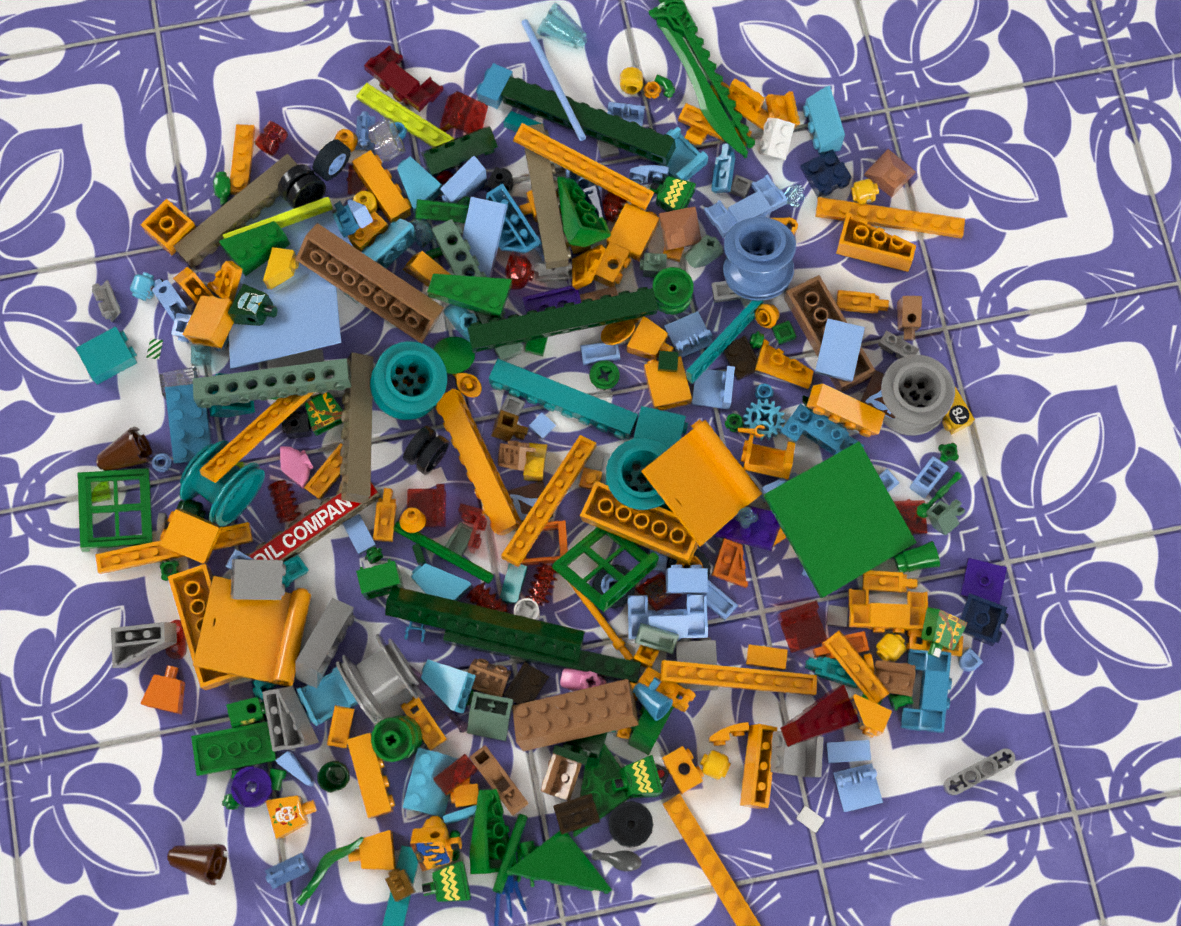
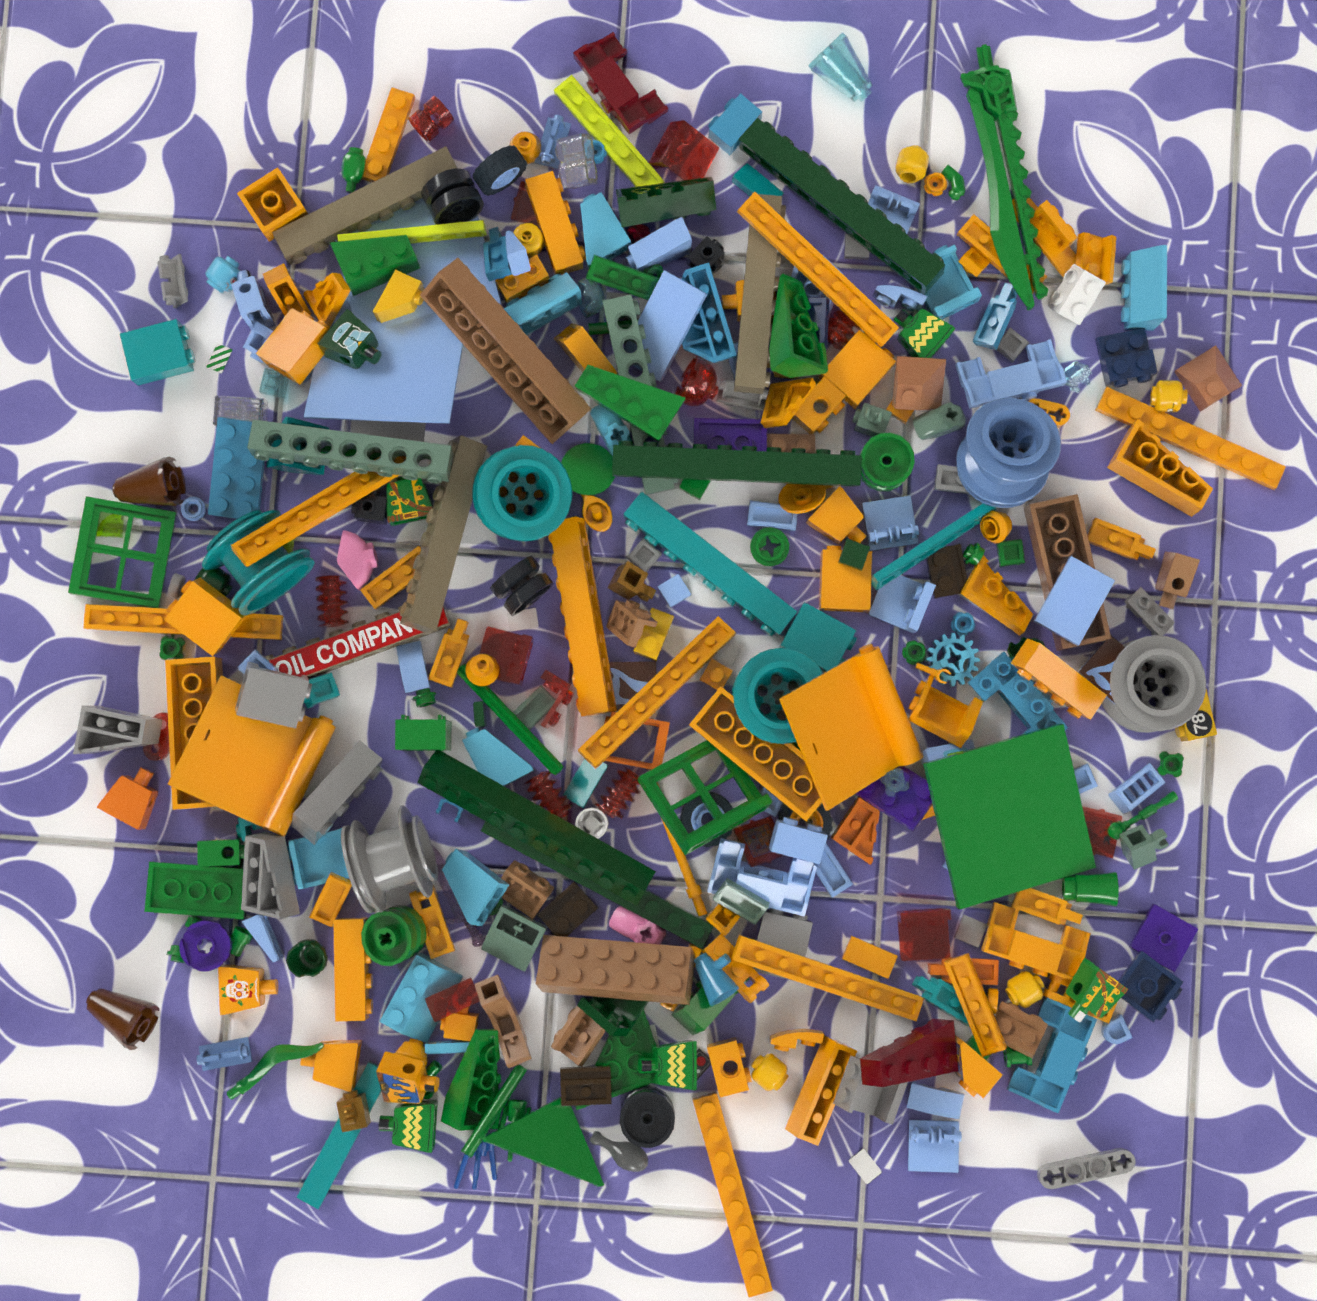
camera: 15 degrees right, 10 degrees up
light blue piece [521,19,586,141] -> none

